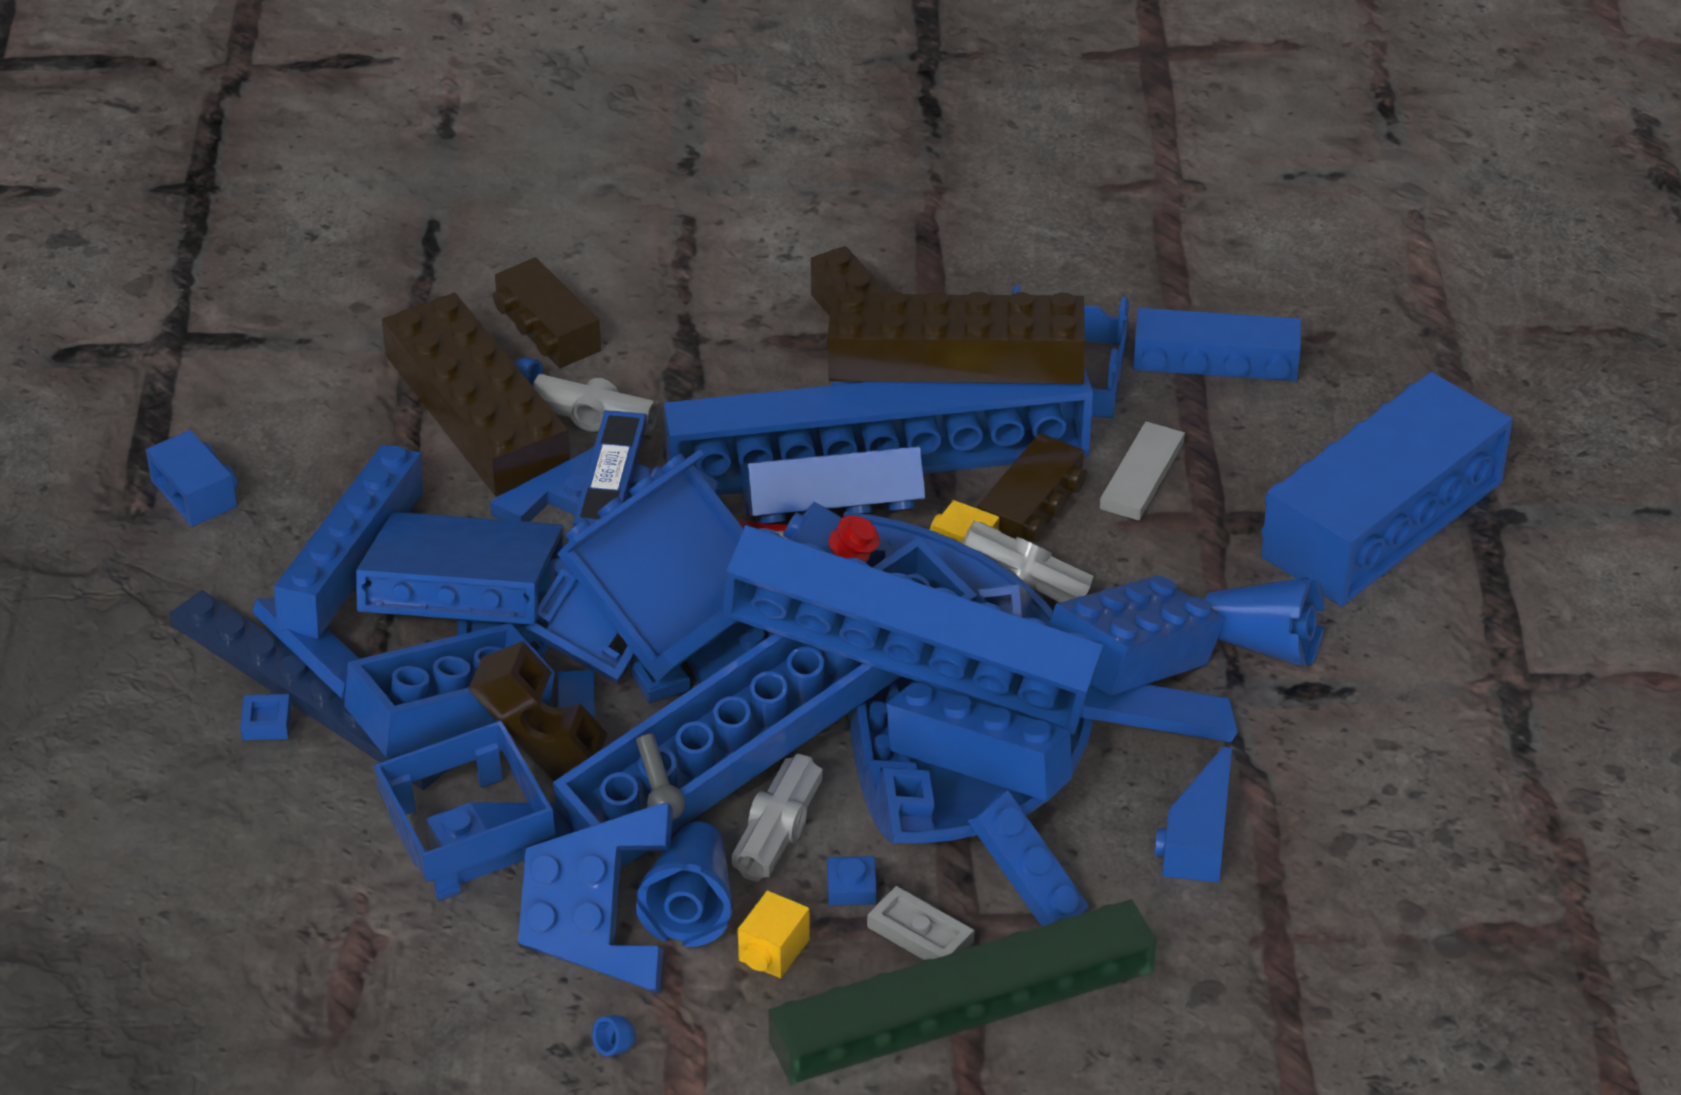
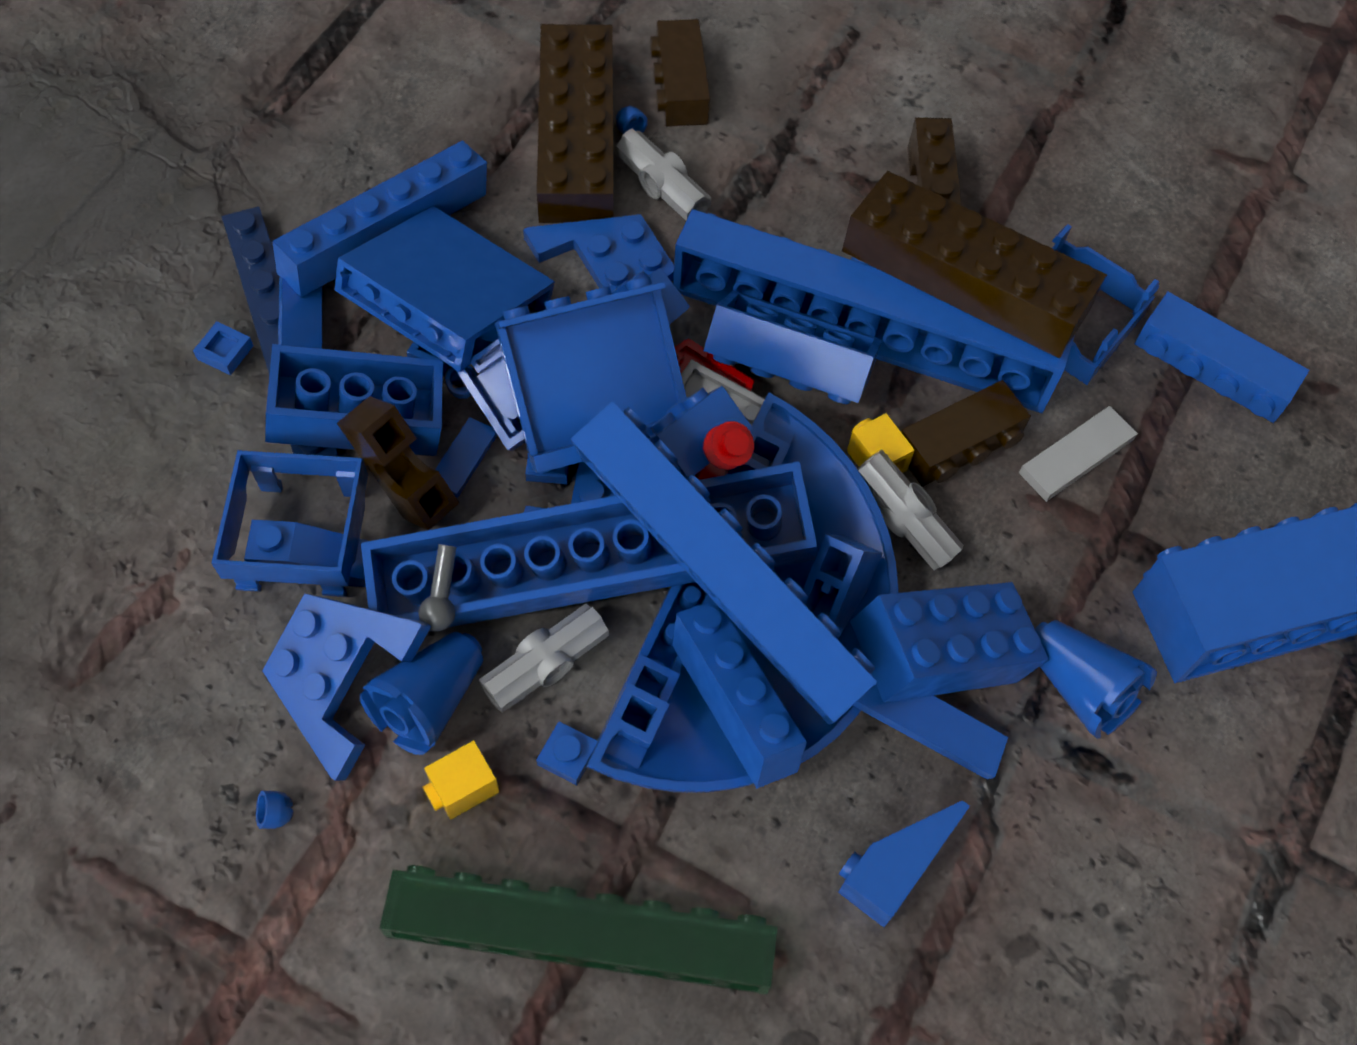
camera: 25 degrees right, 20 degrees up
blue brick [145,430,238,527] -> none
tile [573,410,647,527] -> none
light grey plate [867,886,974,972] -> none
blue plate [967,790,1089,937] -> none

